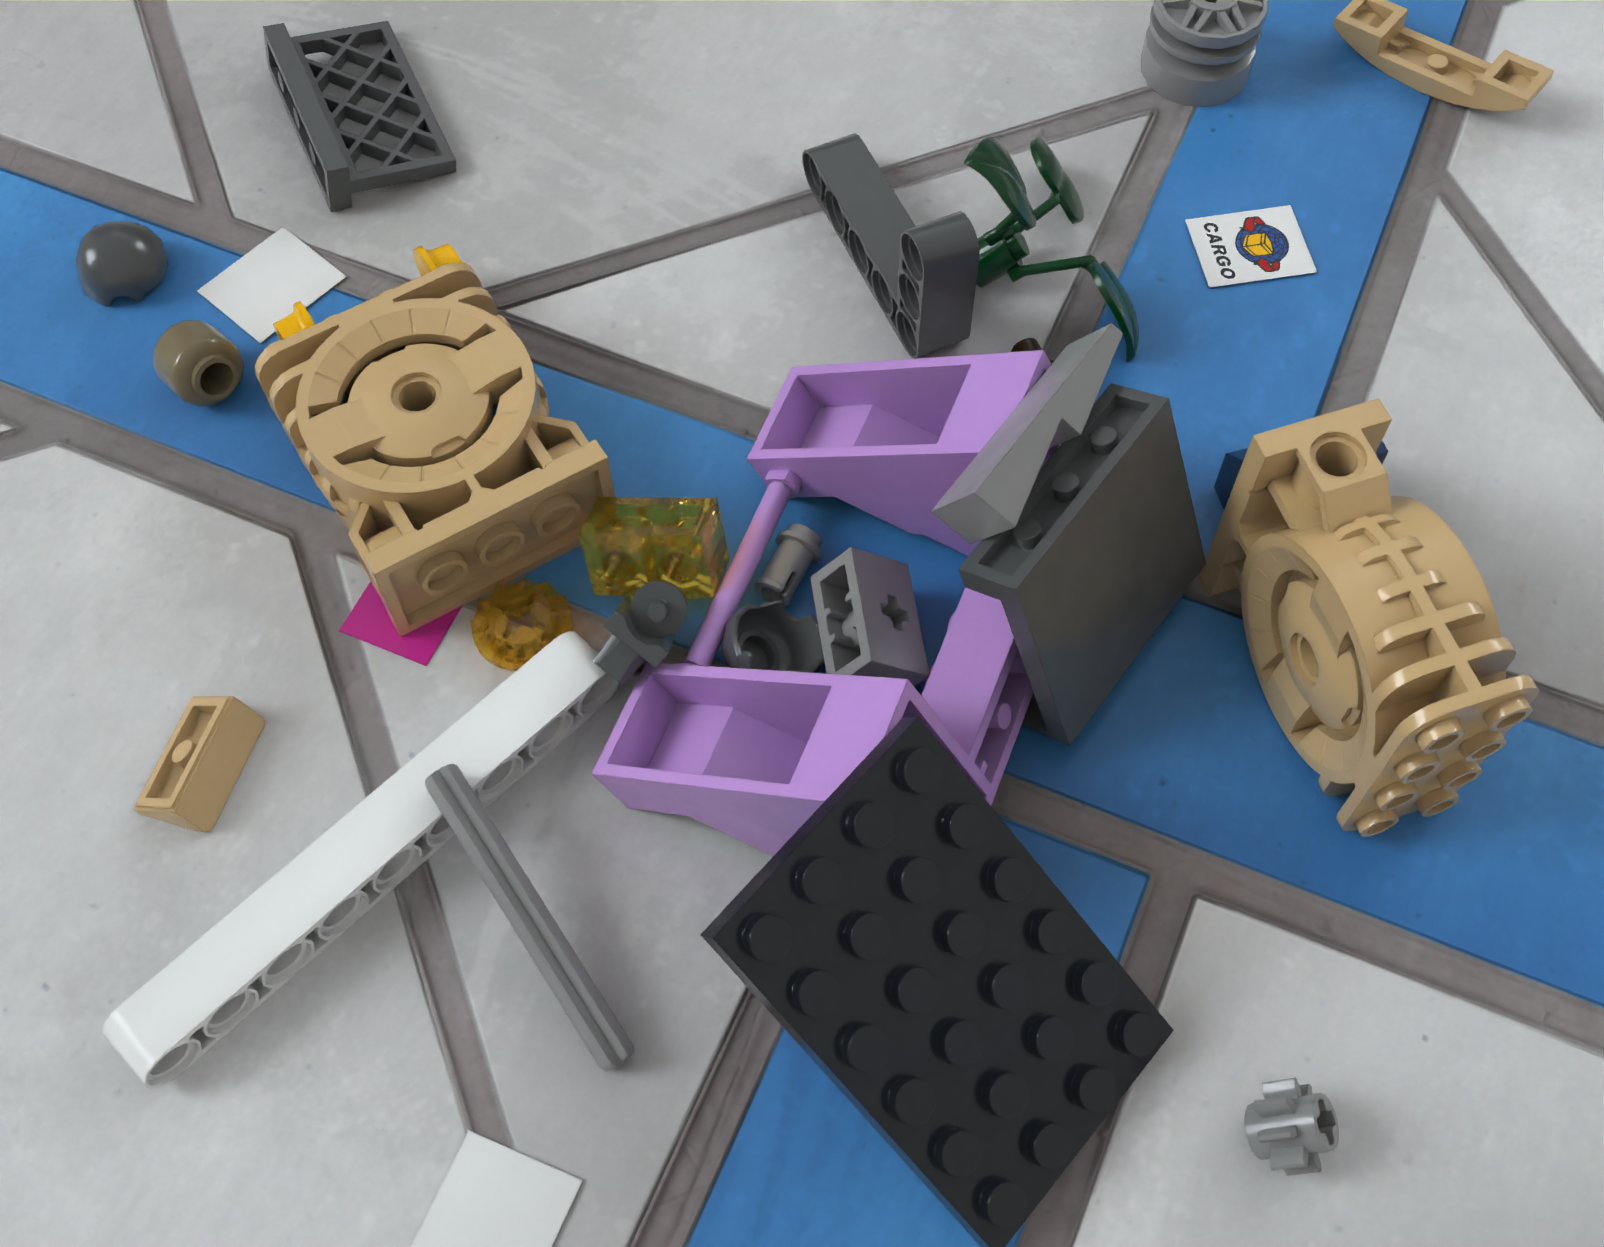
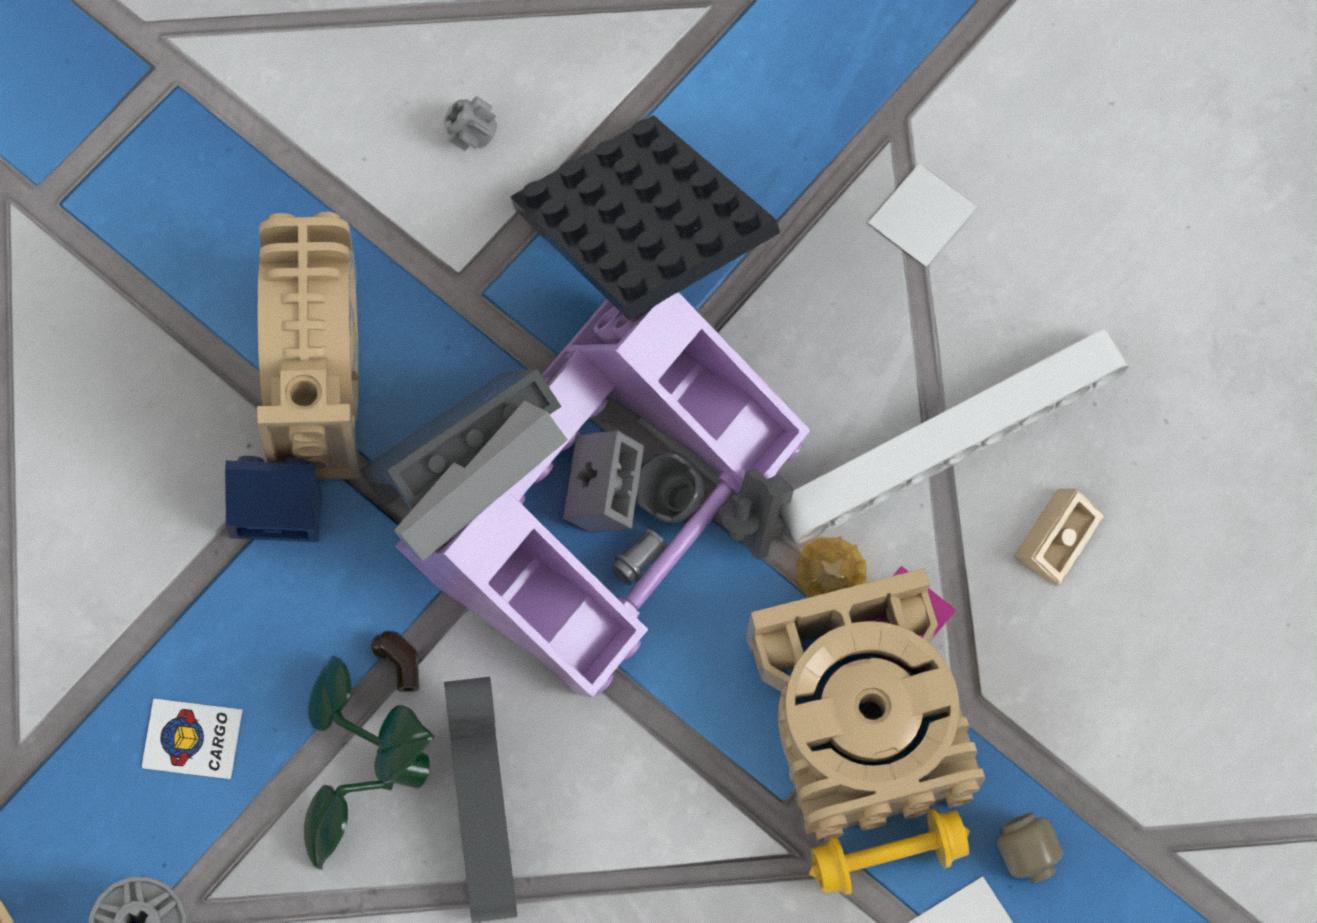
camera: 170 degrees left, 10 degrees up
light grey axle [425,763,634,1072] -> none
clear yellow brick [578,497,730,599] -> none

